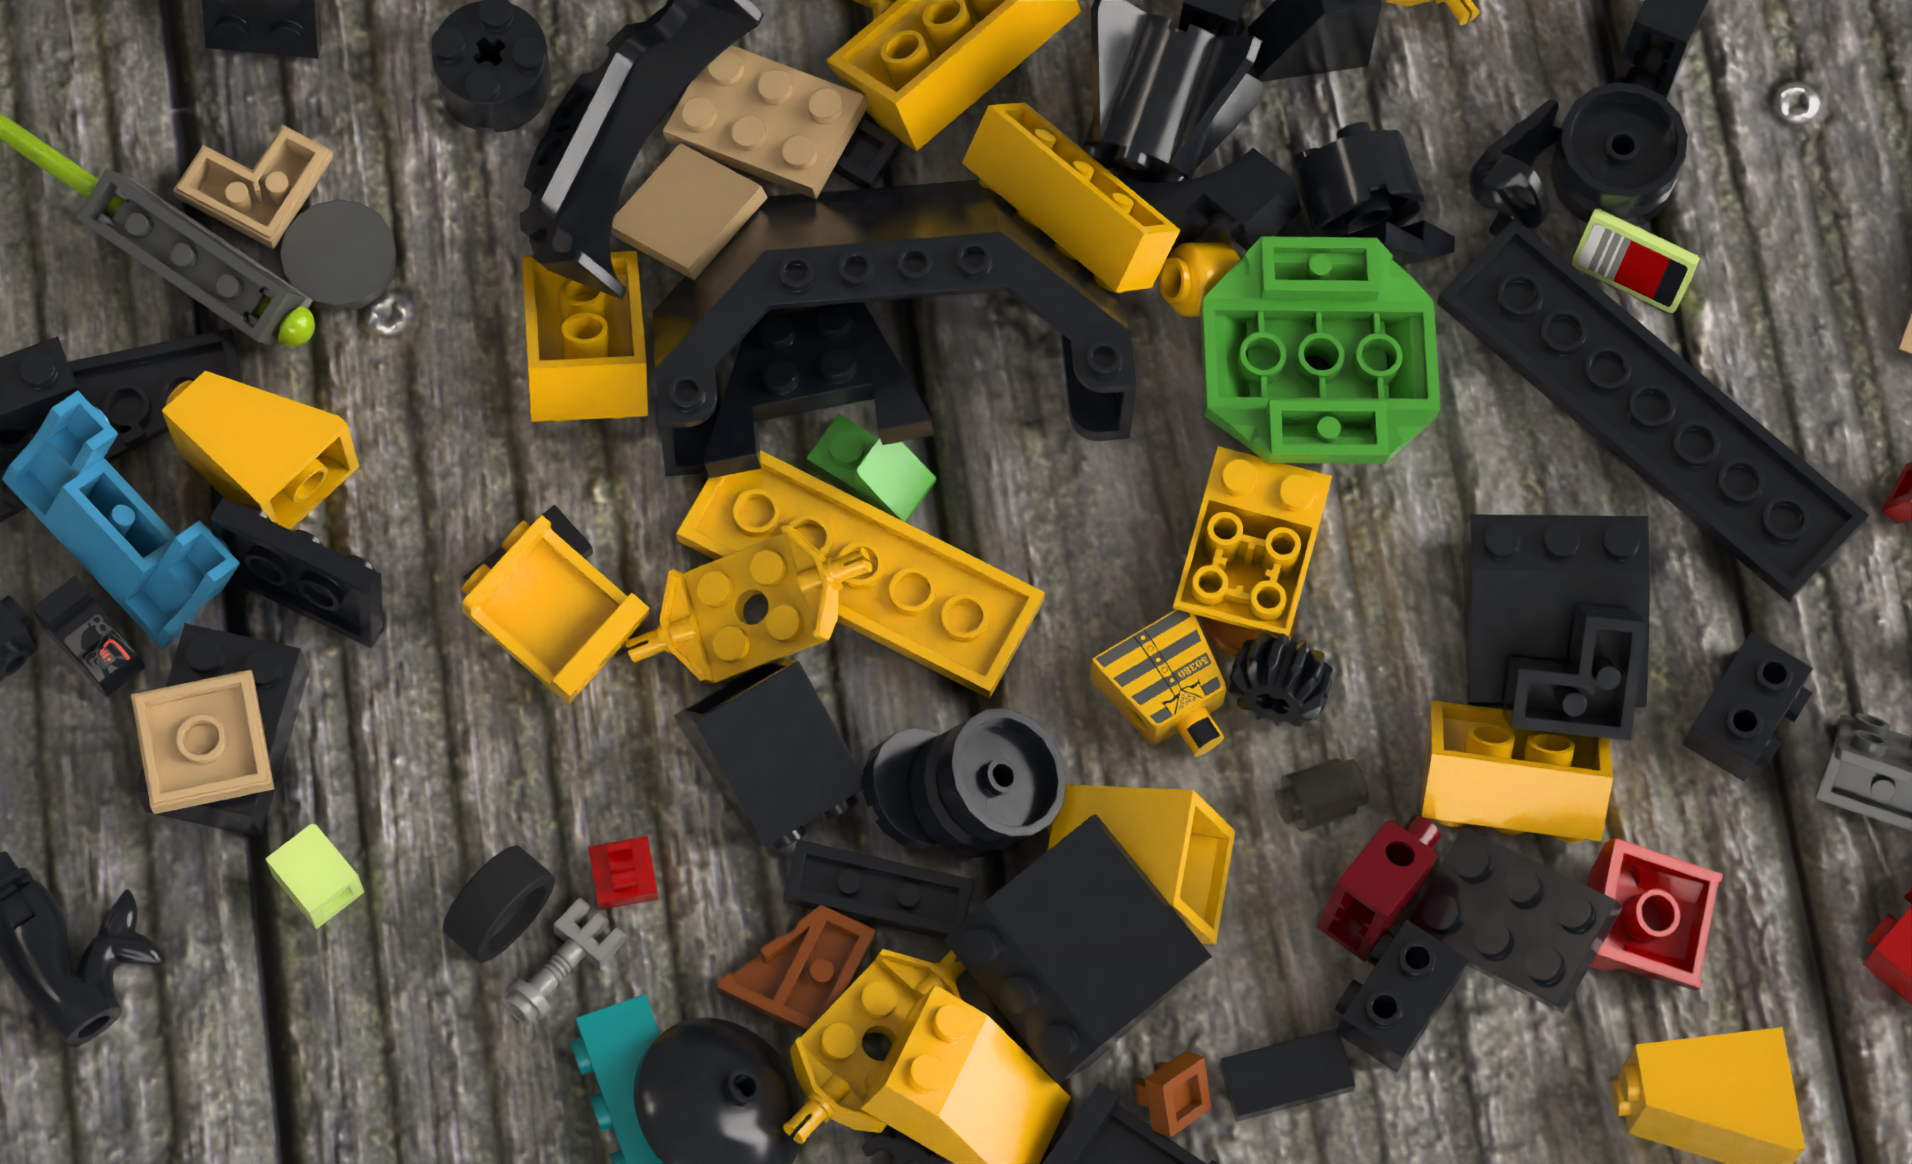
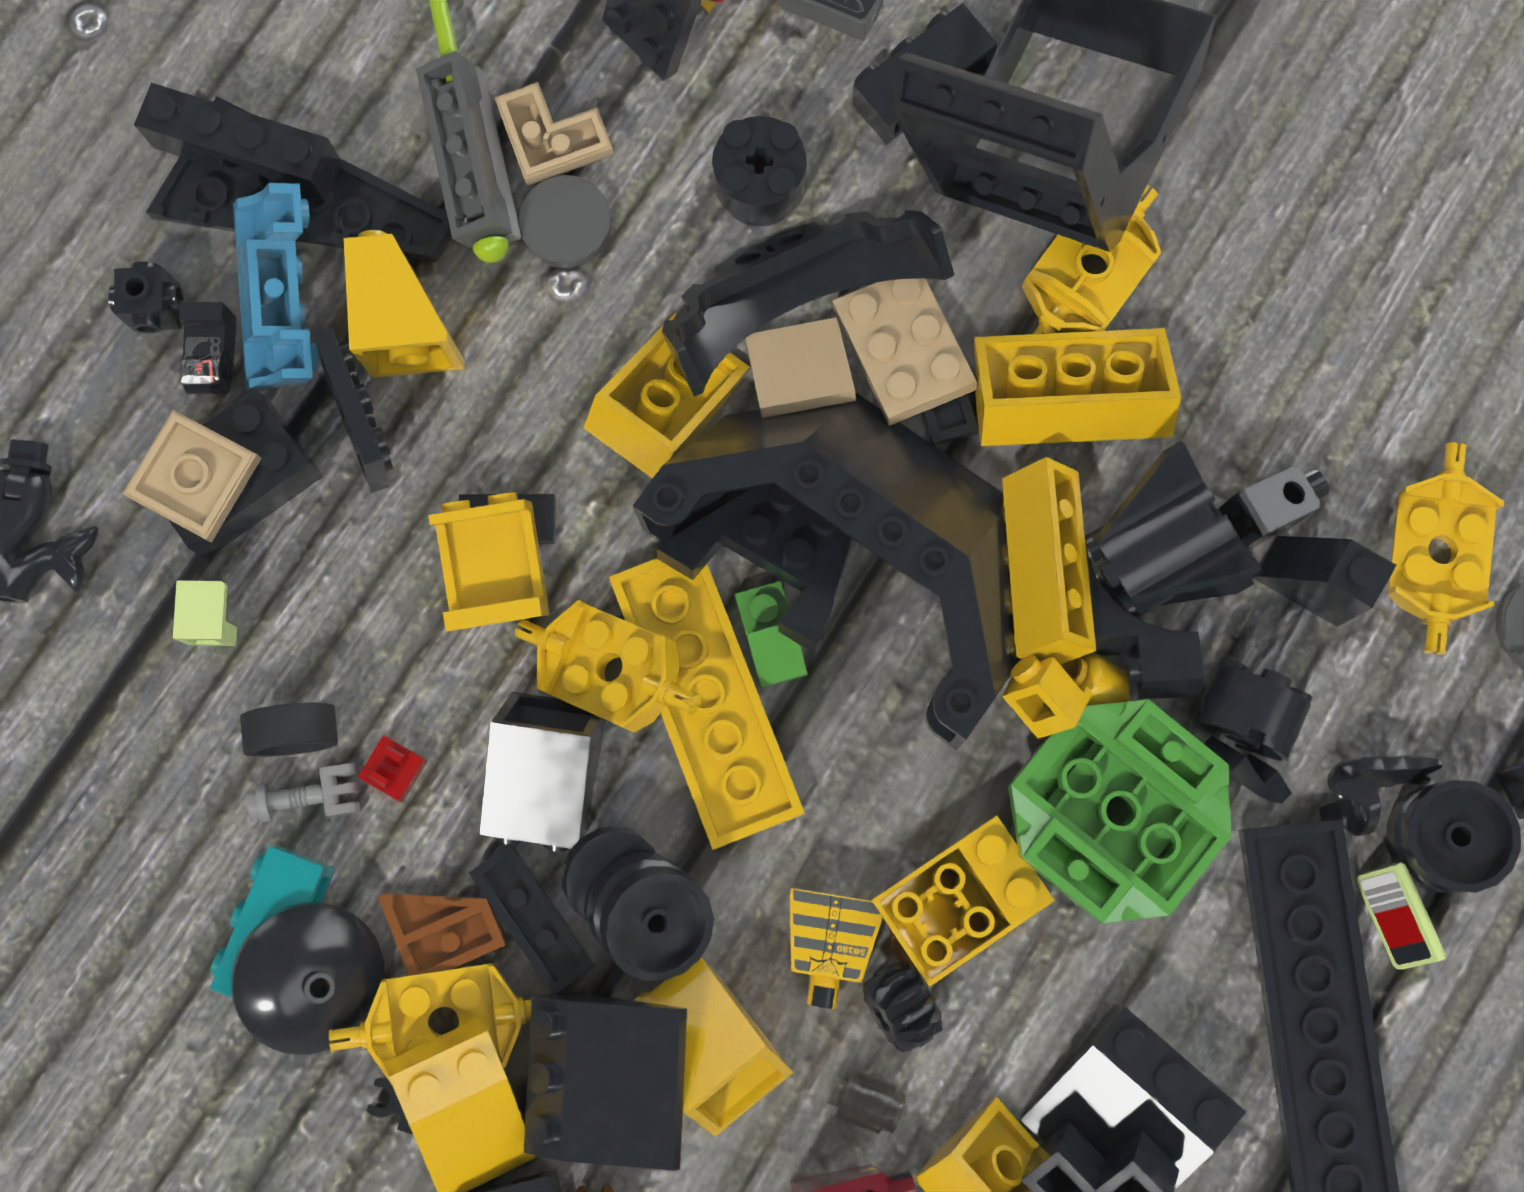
camera: 50 degrees right, 10 degrees up
none -> yellow brick [1002,655,1093,739]

